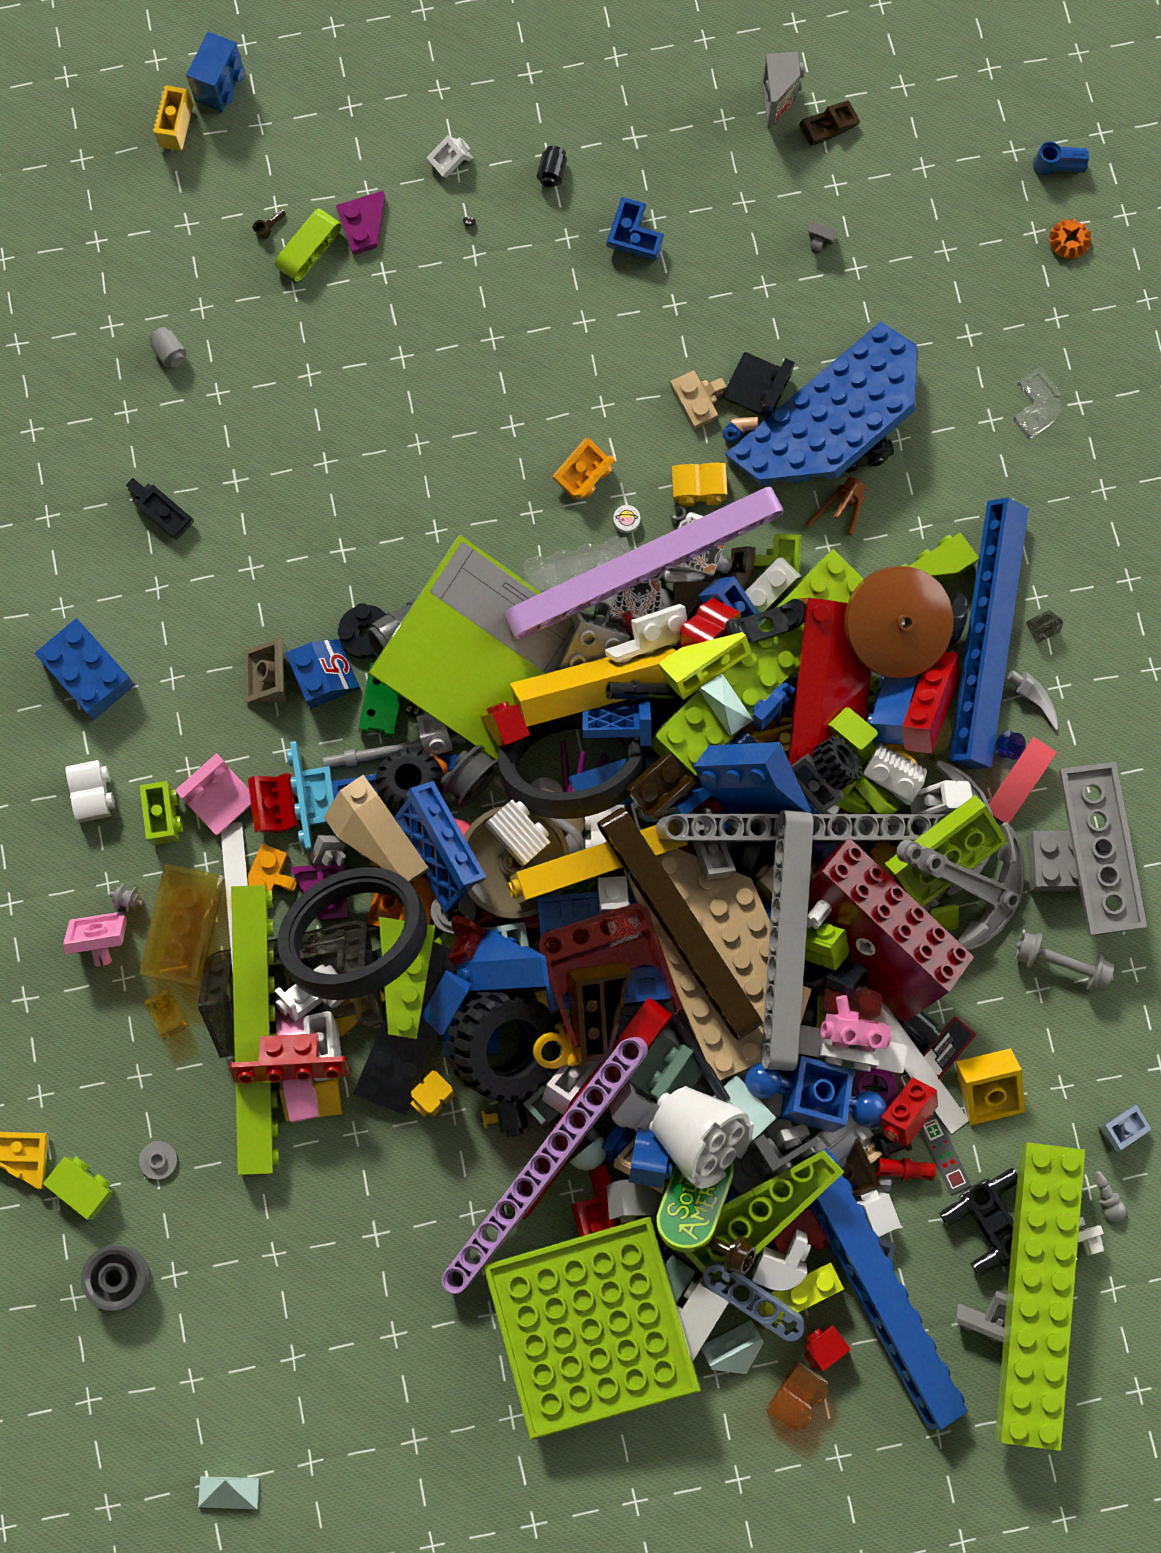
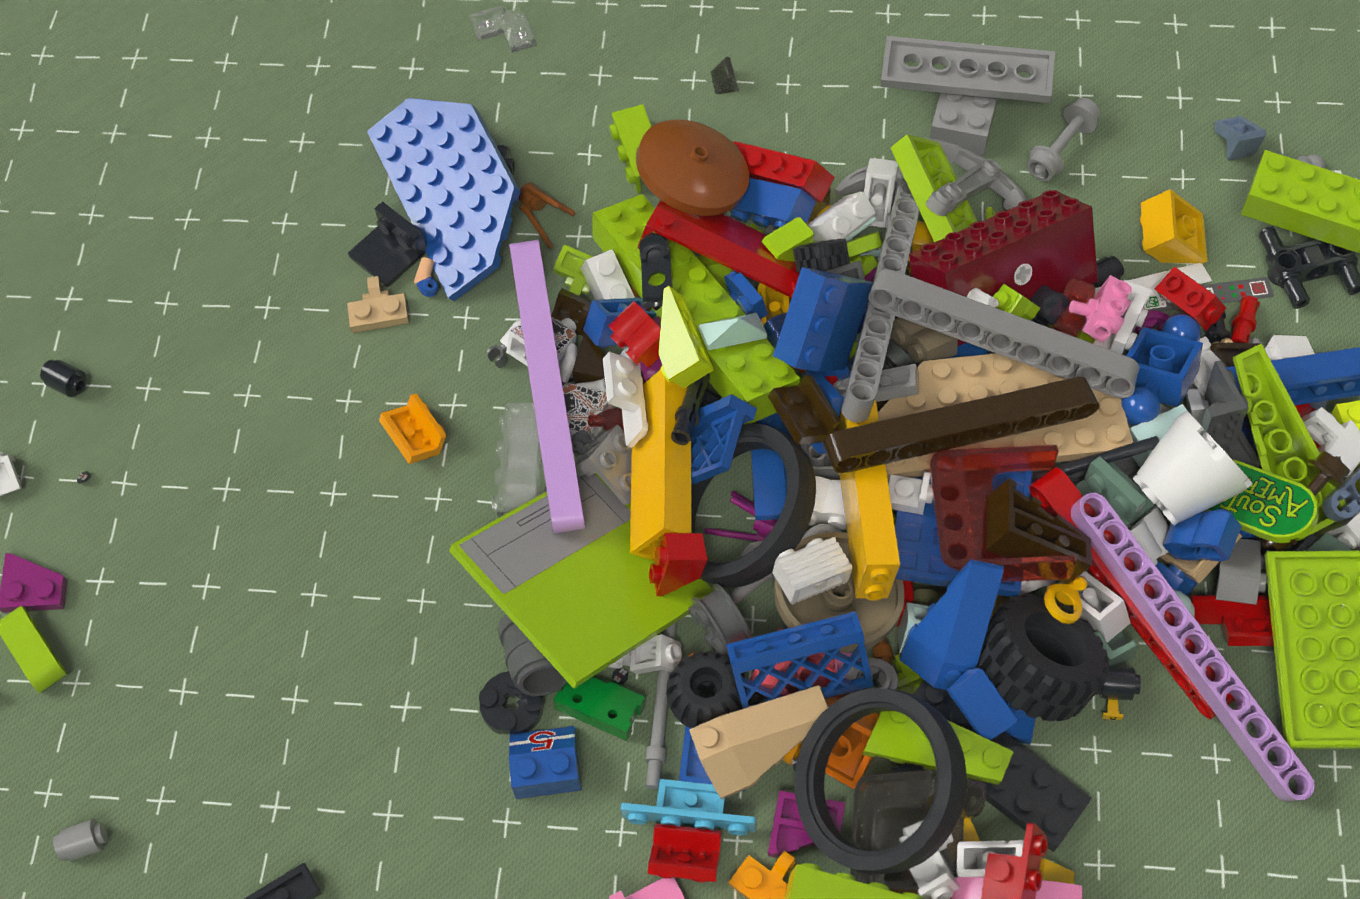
camera: 70 degrees left, 15 degrees down
dark tan slope [244,638,288,703] -> none
light grey tile [309,835,346,866] -> none
yellow brick [410,1071,456,1117] -> none
blue piece [445,754,460,771] -> none
clear red tile [447,915,486,965] -> none
blue brick [606,197,664,261] -> none
white tile [613,505,640,534] -> none
yellow brick [672,463,727,507] -> none
light grey slope [762,52,804,128] -> none
dark brown slope [799,100,860,146] -> none
light grey tile [808,221,837,252] -> none
slope [922,1015,977,1080] -> none
blue brick [949,497,1029,769] -> none
coral slope [989,737,1057,823] -> none
clear blue wheel [996,730,1026,760] -> none
light grey bar [1007,670,1058,730] -> none

